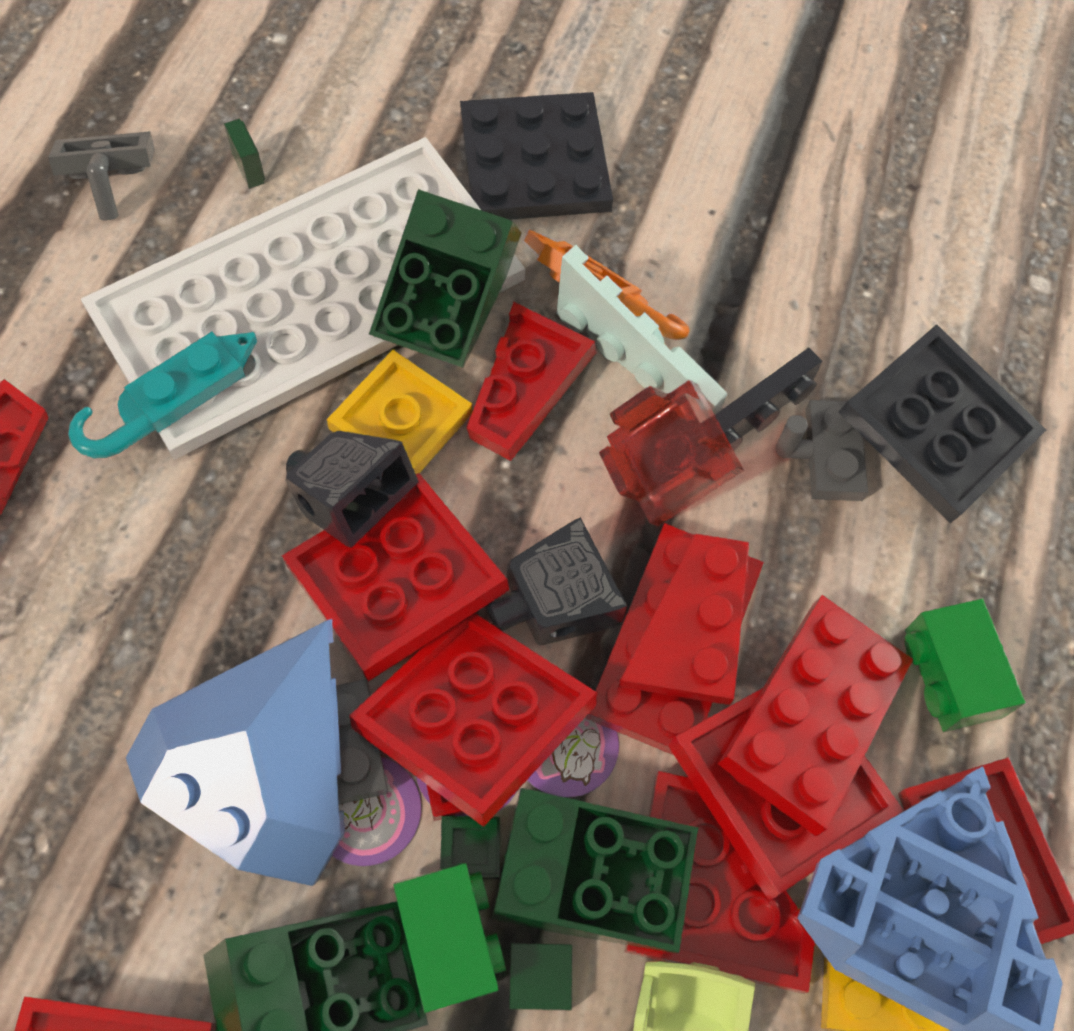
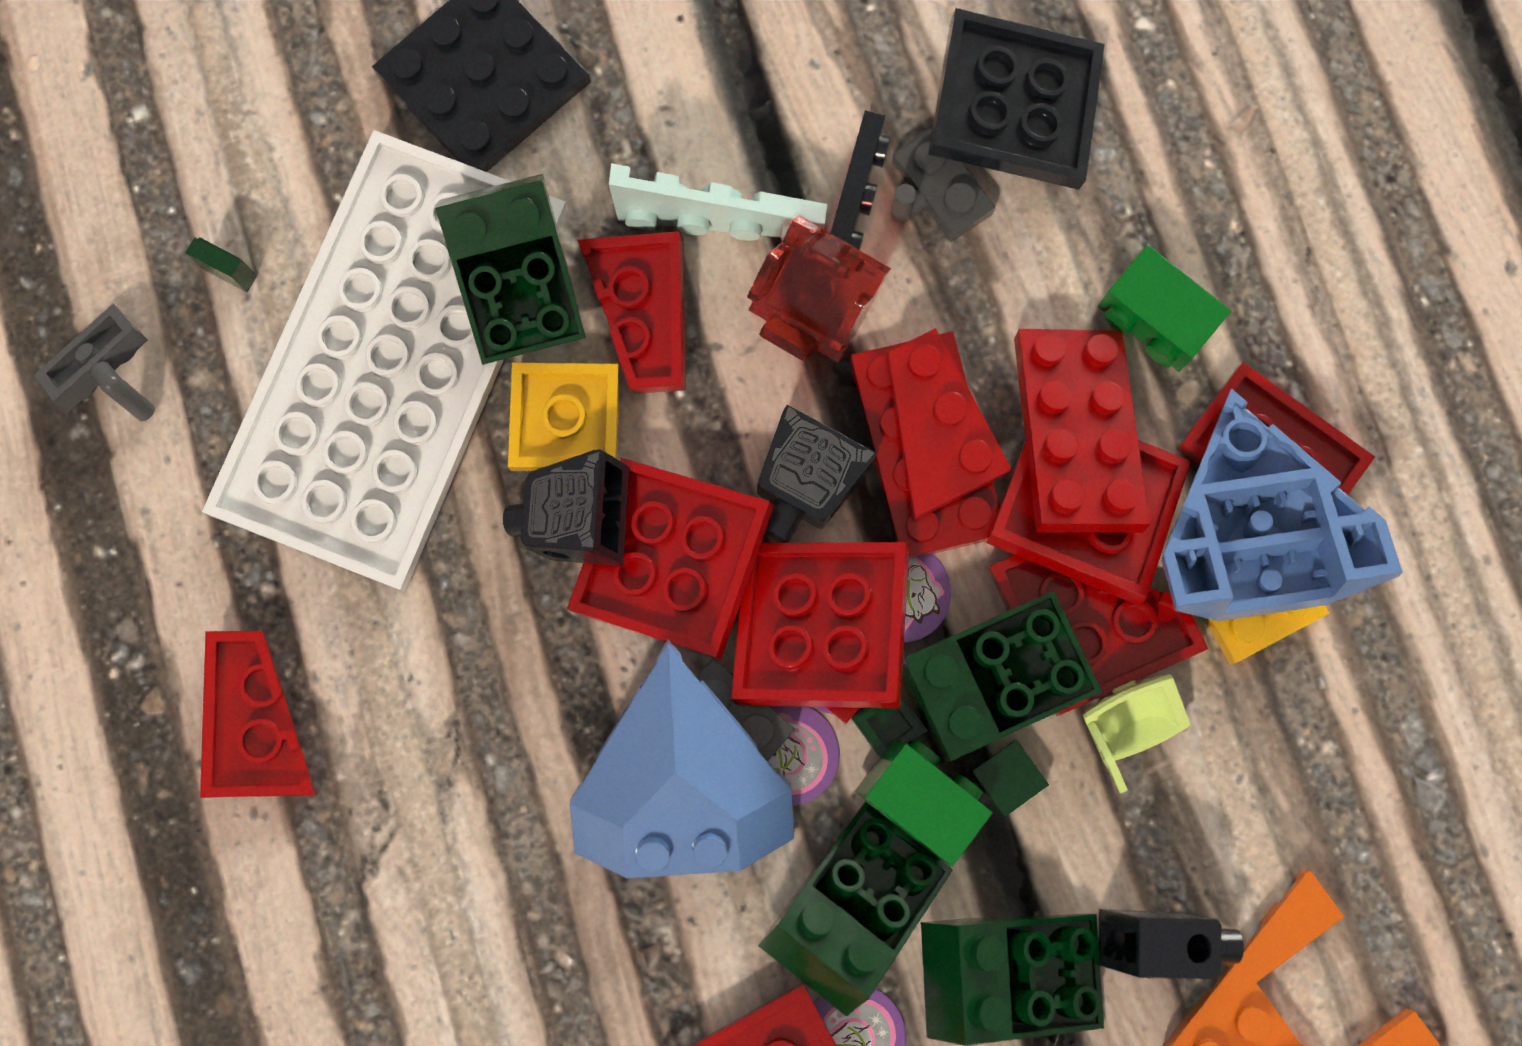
camera: 30 degrees left, 15 degrees up
teal plate [68,331,257,459] -> none
orange plate [524,229,690,340] -> none

